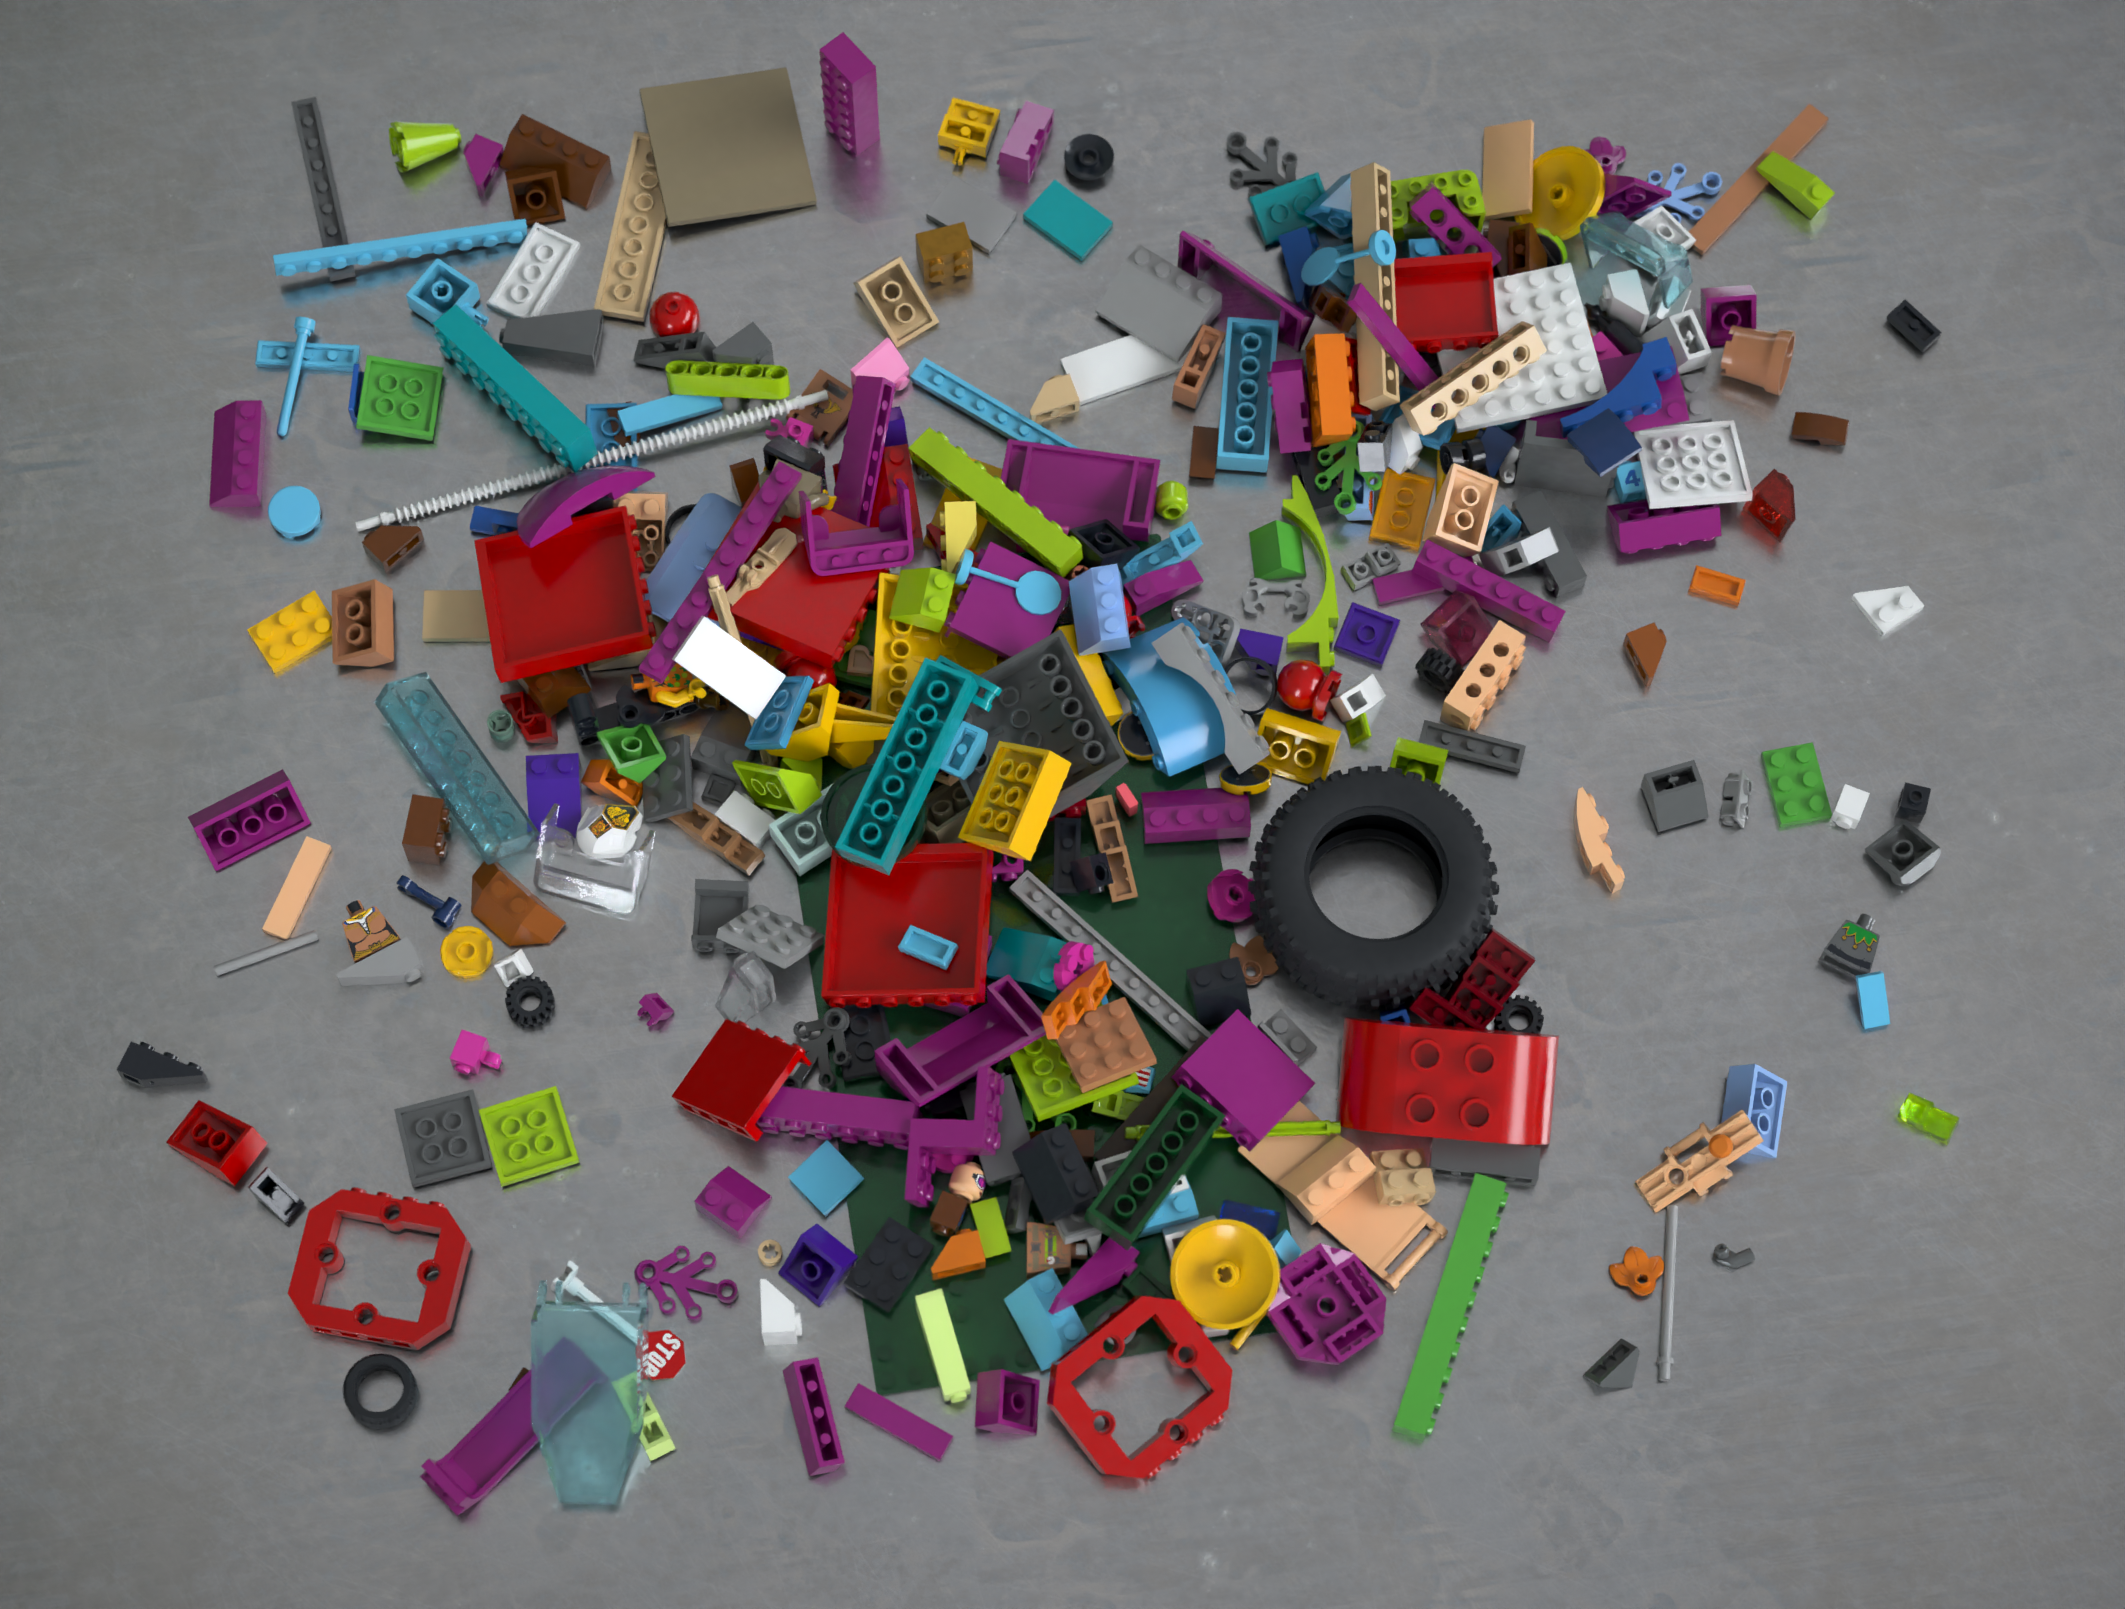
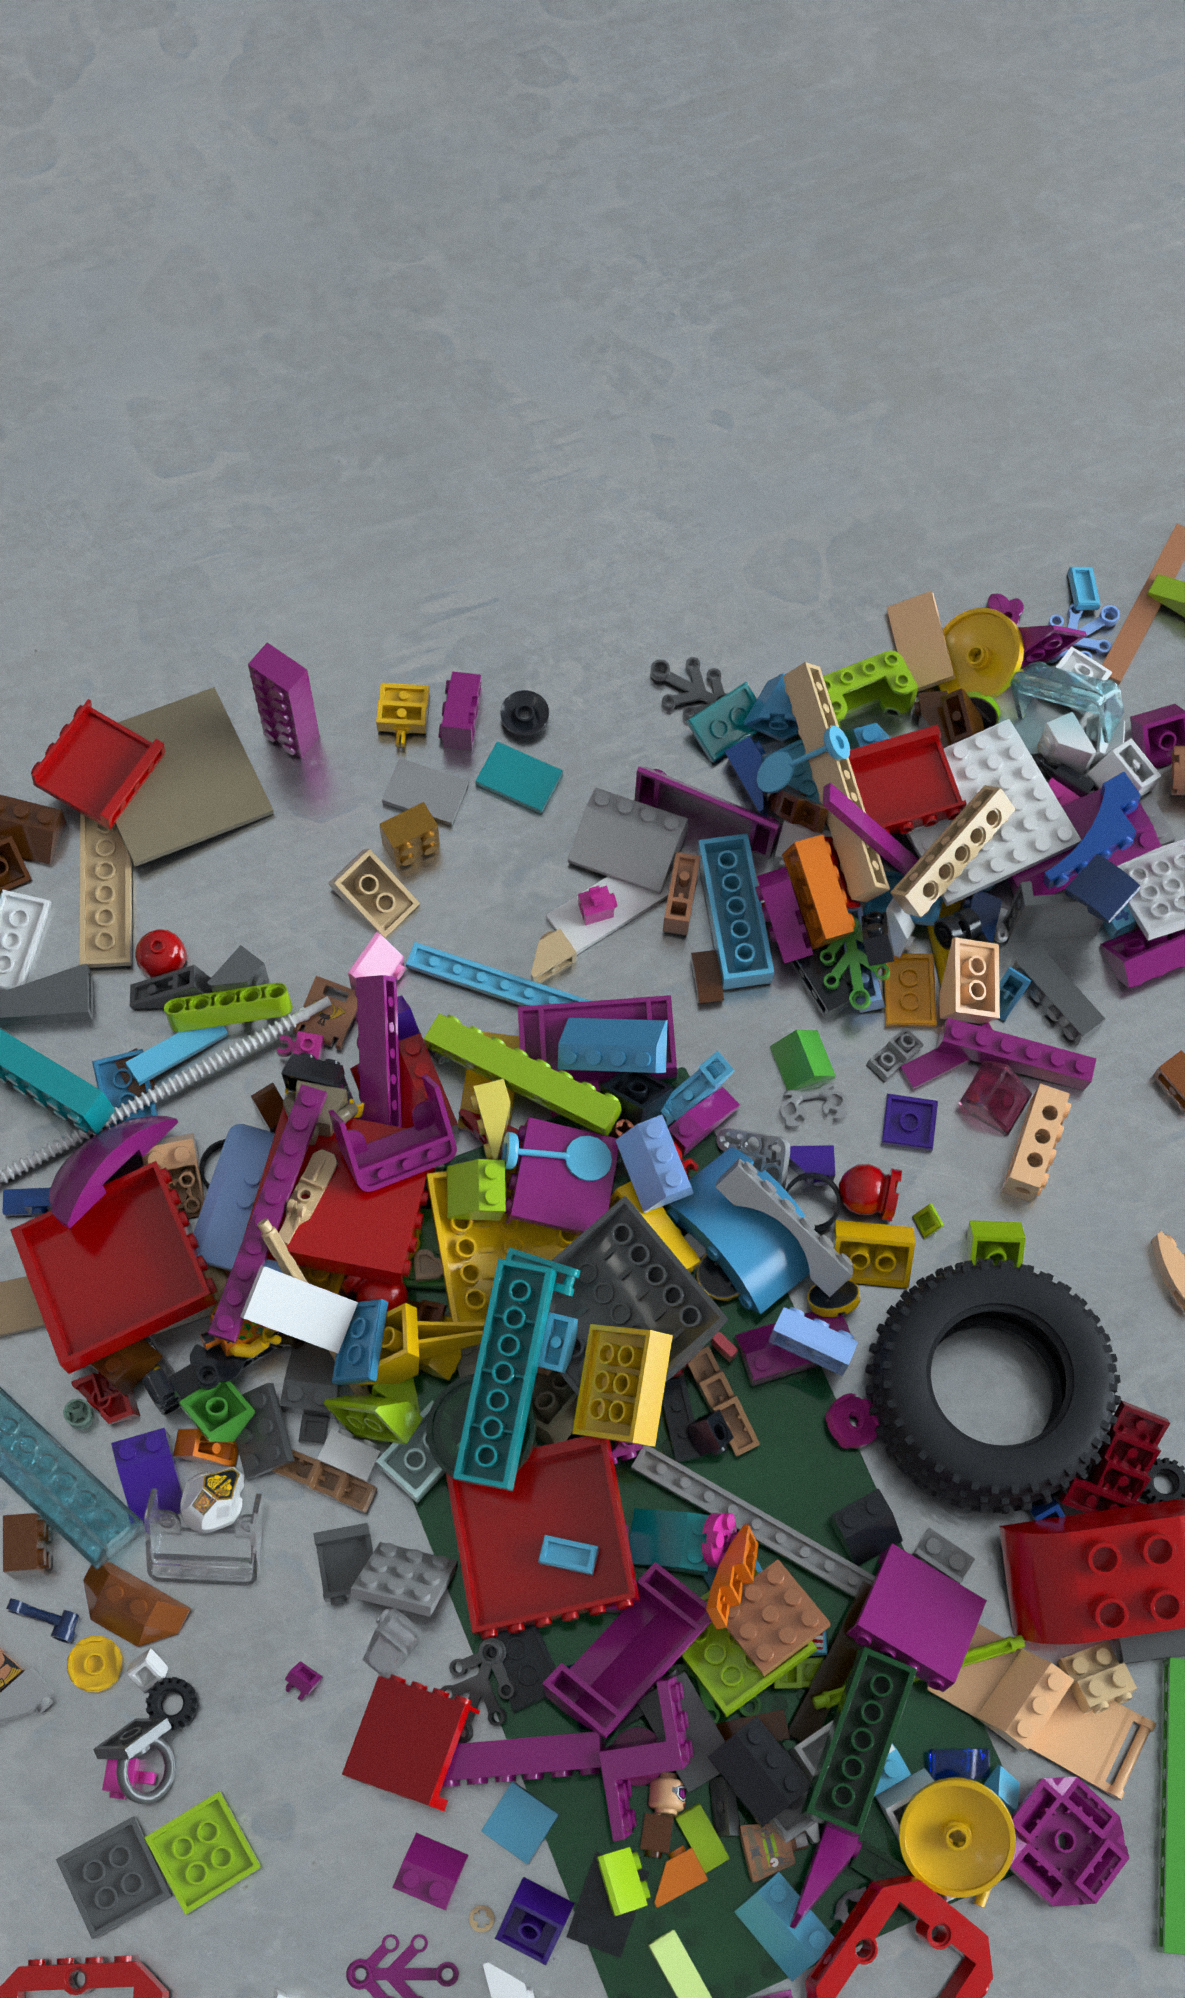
camera: 15 degrees left, 0 degrees up
lime head [1155,480,1188,520] -> none
nougat plate [1229,935,1279,985] -> none
lime slope [1281,475,1339,675] -> none
white slope [1330,674,1386,722] -> none
magenta brick [1409,182,1502,267] -> none
black tyre [1415,648,1464,694] -> none
dark grey plate [1419,720,1526,773] -> none
light grey slope [1478,527,1560,576] -> none
none -> red panel [31,699,165,830]
none -> dark grey tile [93,1718,176,1804]
none -> dark azure slope [558,1018,667,1073]
none -> dark pink brick [578,886,617,925]
none -> lime slope [596,1847,651,1916]
none -> light blue slope [768,1307,858,1376]
none -> medium azure tile [1067,567,1101,610]

